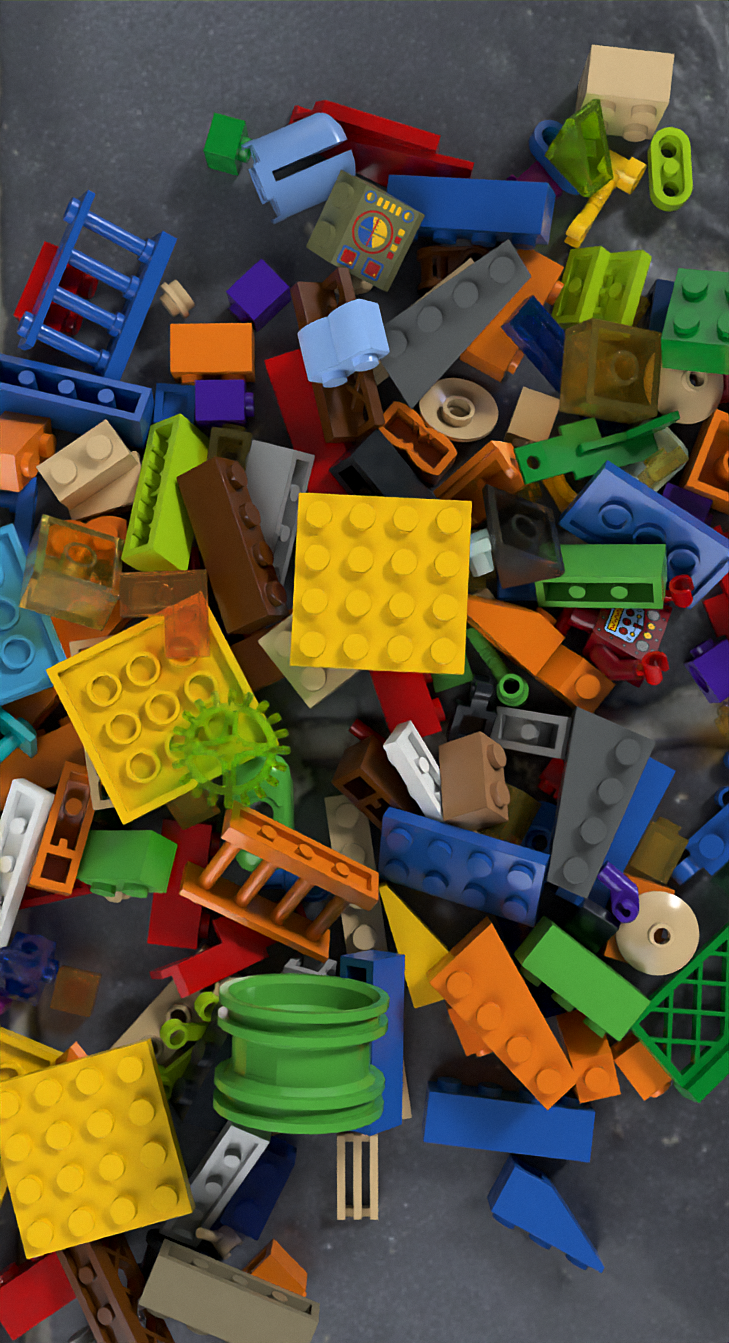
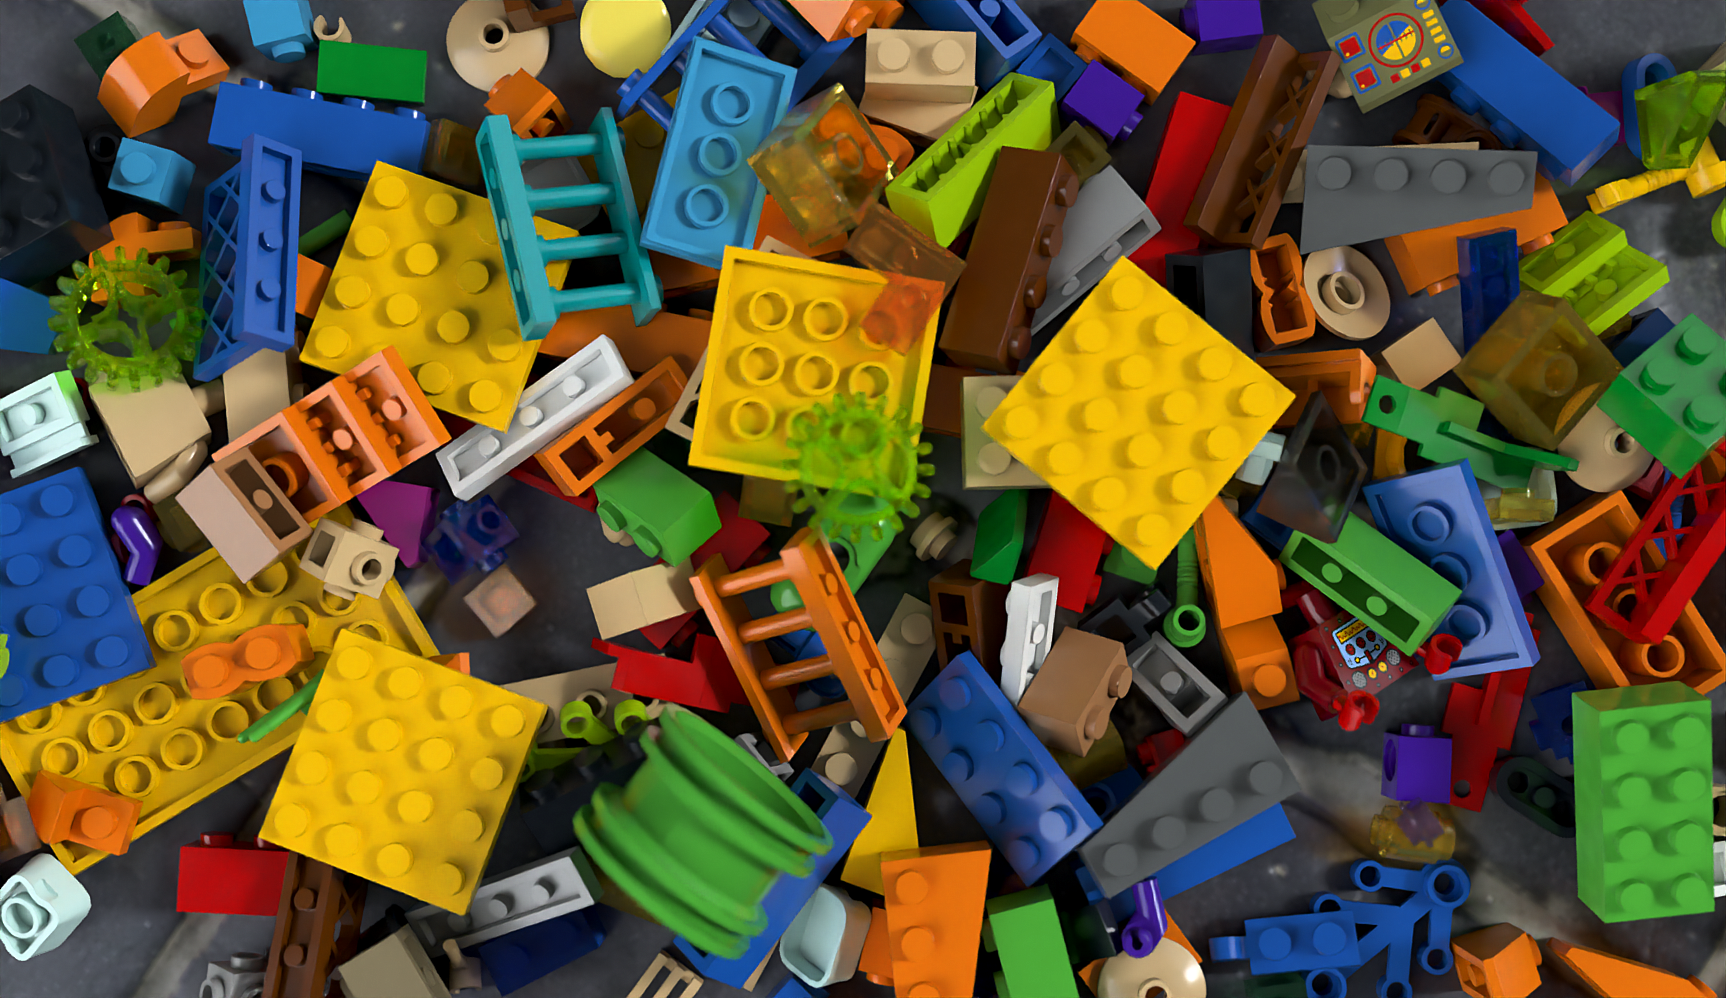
camera: 35 degrees right, 0 degrees up
light blue brick [297,299,390,388] -> none
clear yellow brick [628,816,689,884] -> none
none -> tan slope [586,556,703,640]
none -> light aqua piece [779,883,871,988]
none -> tan plate [910,512,958,561]
none -> green slope [970,489,1029,585]

